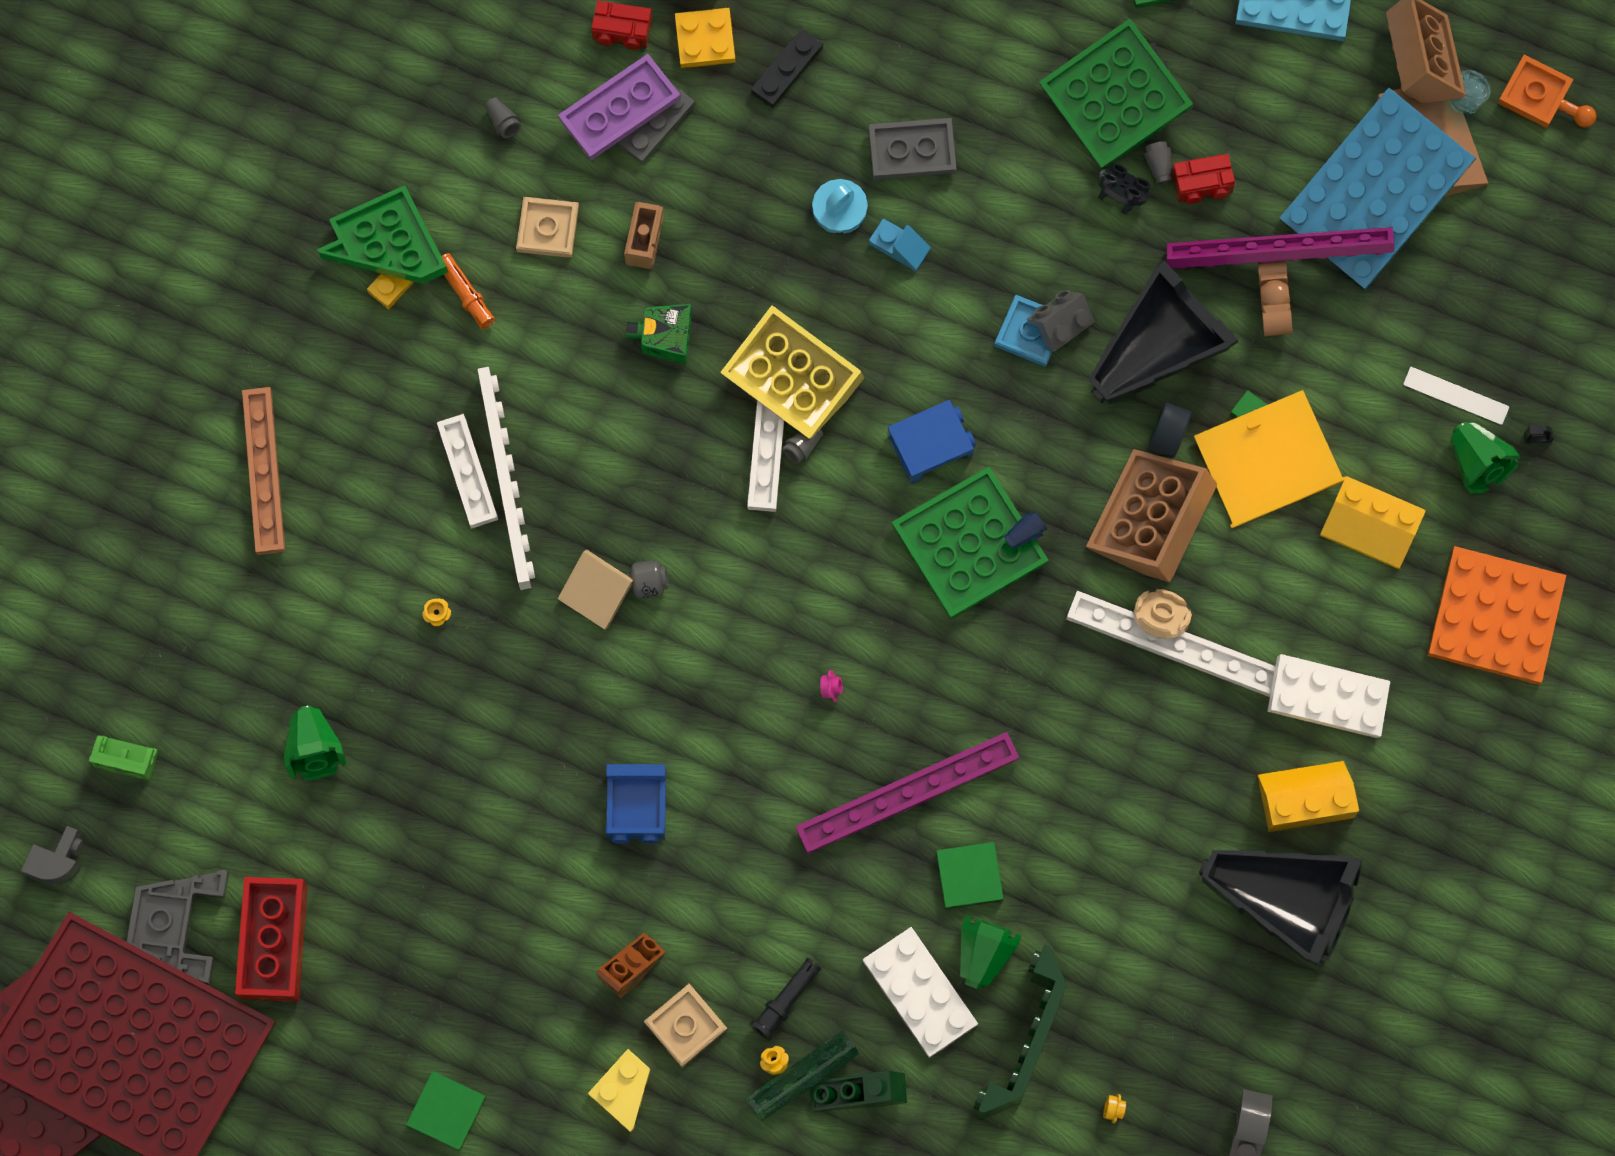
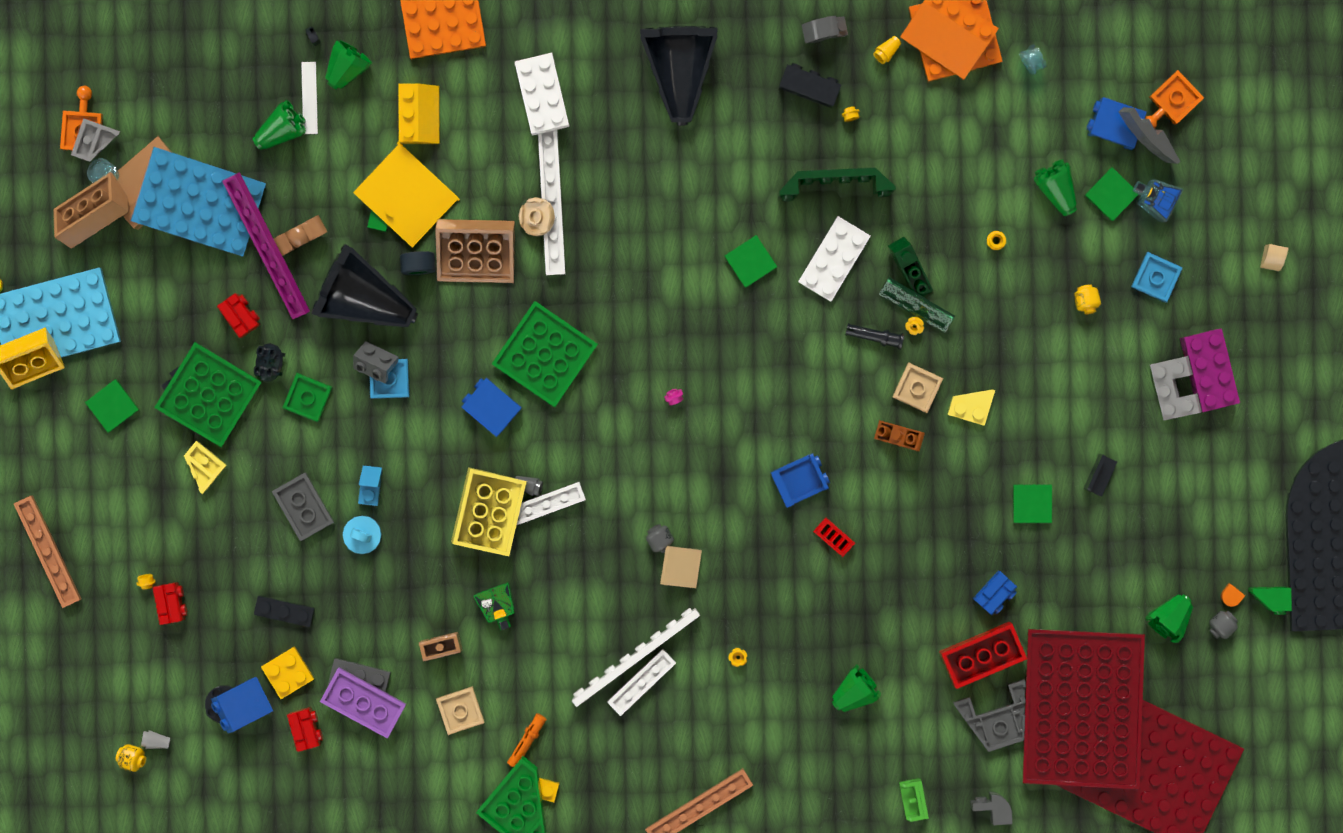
camera: 115 degrees left, 15 degrees up
dark grey cone [485,97,521,138] -> none
magenta plate [796,732,1020,854] -> none
green cone [960,915,1022,990] -> none
dark blue cone [1003,511,1047,550] -> none
dark grey cone [1144,141,1173,185] -> none
yellow slope [1257,761,1359,832] -> none
none -> light grey wing [71,118,120,162]
none -> light yellow wing [184,441,227,494]
none -> green cone [253,100,306,150]
none -> green tile [282,373,333,422]
none -> black brick [779,63,841,108]
none -> red slope [813,517,855,557]
none -> blue brick [973,570,1017,615]

